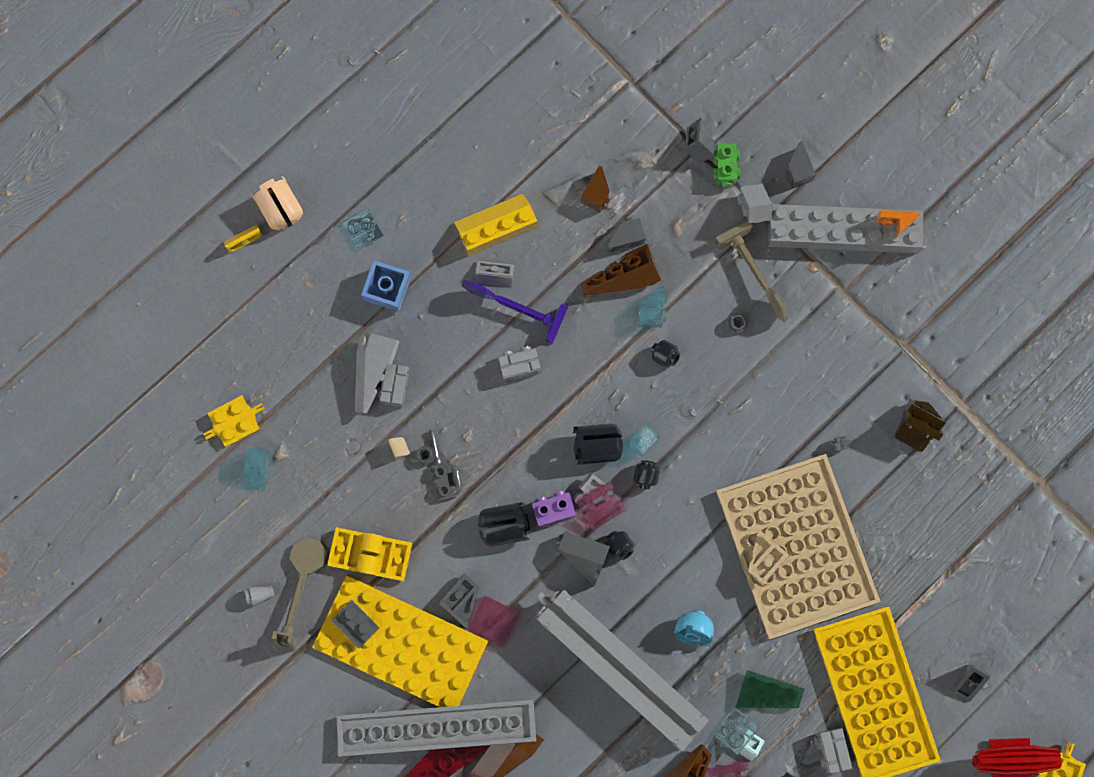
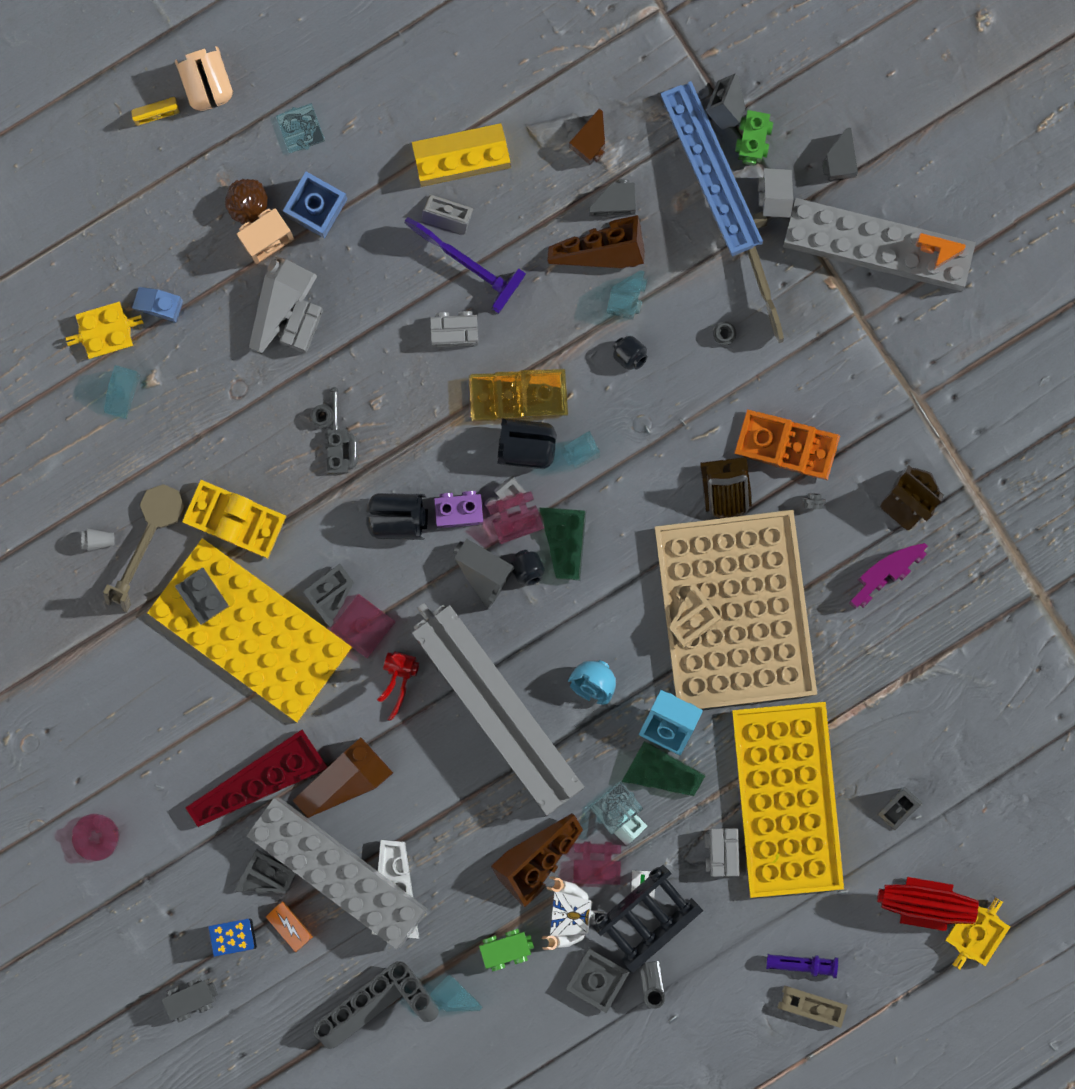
camera: 15 degrees right, 5 degrees up
light grey plate [337,700,536,757] -> none
tan slope [388,437,410,460] -> none
black head [633,460,660,489] -> none
none -> medium blue slope [132,287,183,323]
none -> reddish brown hair [225,179,268,224]
none -> light nougat brick [237,208,294,265]
none -> red plant [377,651,419,721]
none -> clear yellow slope [469,369,568,421]
none -> clear green wing [539,507,586,581]
none -> medium azure brick [639,690,703,756]
none -> medium blue plate [660,81,763,256]
none -> dark brown piece [700,457,752,519]
none -> orange slope [734,409,840,481]
none -> magenta slope [849,543,928,609]

